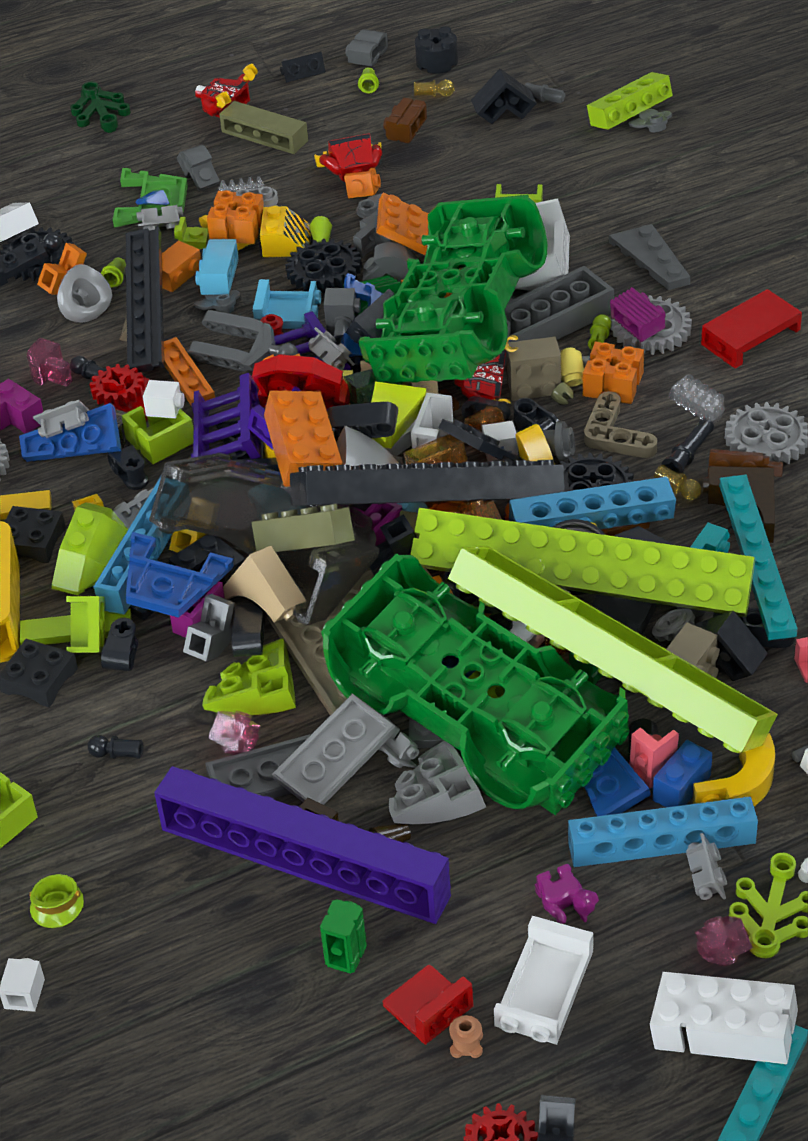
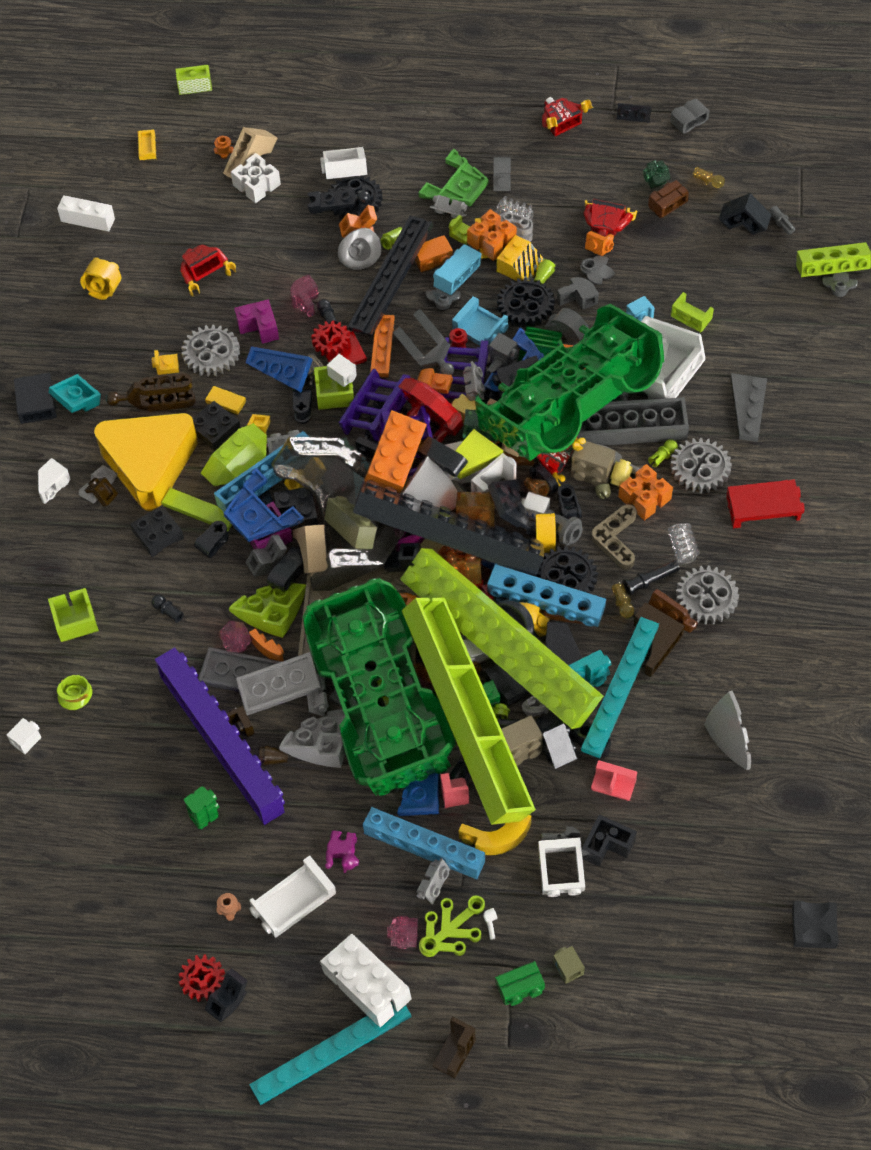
camera: 30 degrees right, 15 degrees up
light grey hinge [33,400,90,438] -> none
lime panel [66,596,105,653] -> none
dark green plant [70,81,131,133] -> none
slope [136,190,170,205] -> none
olive brick [219,101,308,154] -> none
lime cone [358,68,379,94] -> none
orange plate [376,192,428,255] -> none
red bracket [383,965,473,1045] -> none
black brick [415,26,458,74] -> none
magenta brick [610,287,666,342] -> none
blue brick [653,740,712,807] -> none
none -> orange slope [249,628,284,662]
none -> clear green brick [643,160,671,189]

